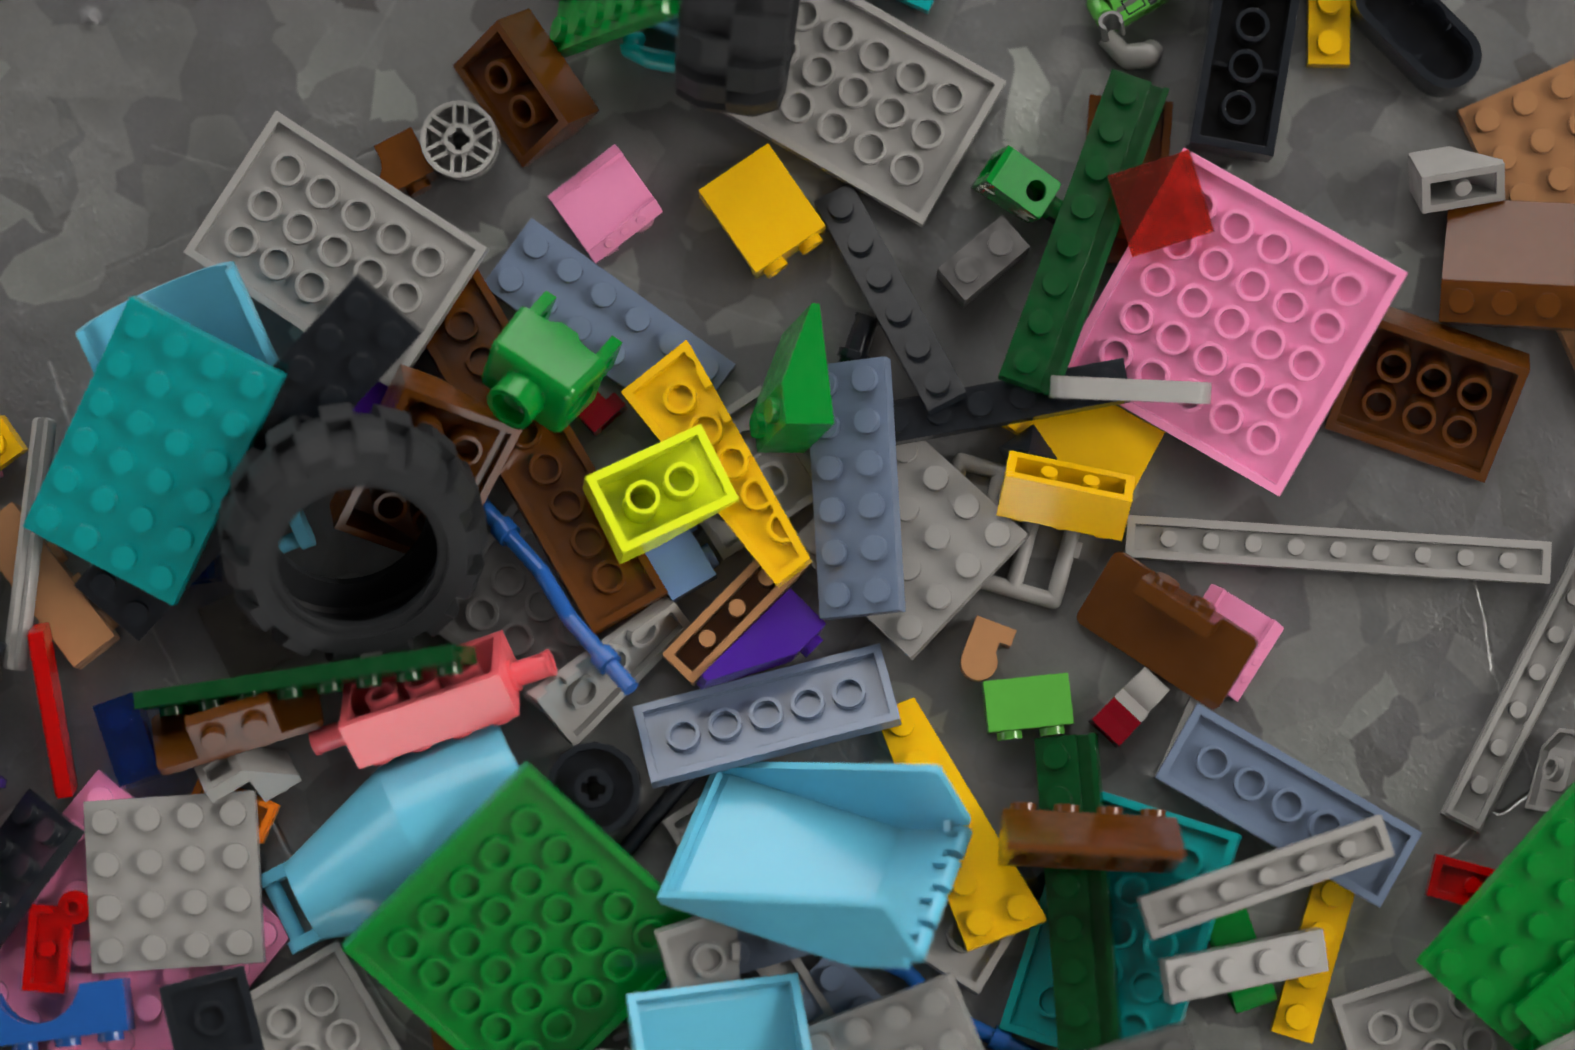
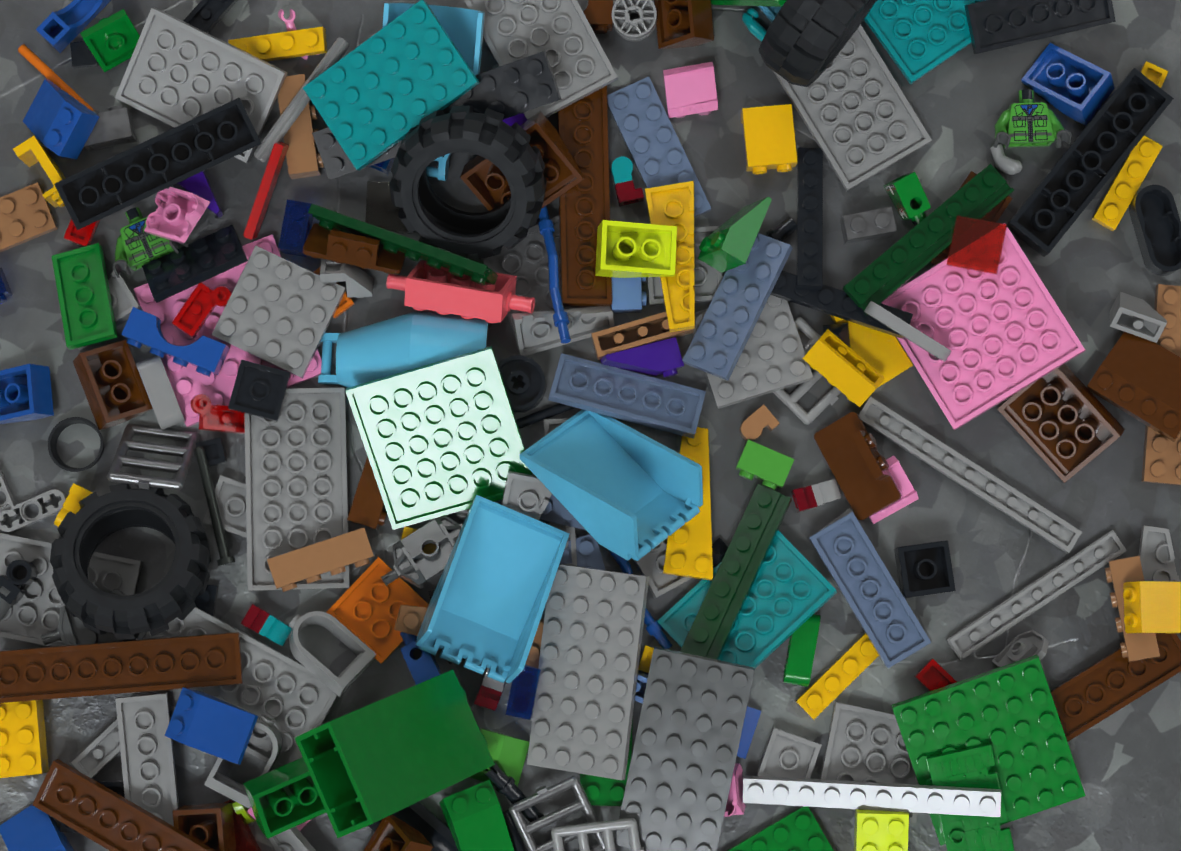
camera: 25 degrees right, 0 degrees up
green piece [482,290,623,433] -> none
reddish brown slope [998,802,1185,874] -> none
light grey plate [1136,814,1395,939] -> none
light grey plate [1159,927,1329,1004] -> none
none -> black brick [894,540,956,598]

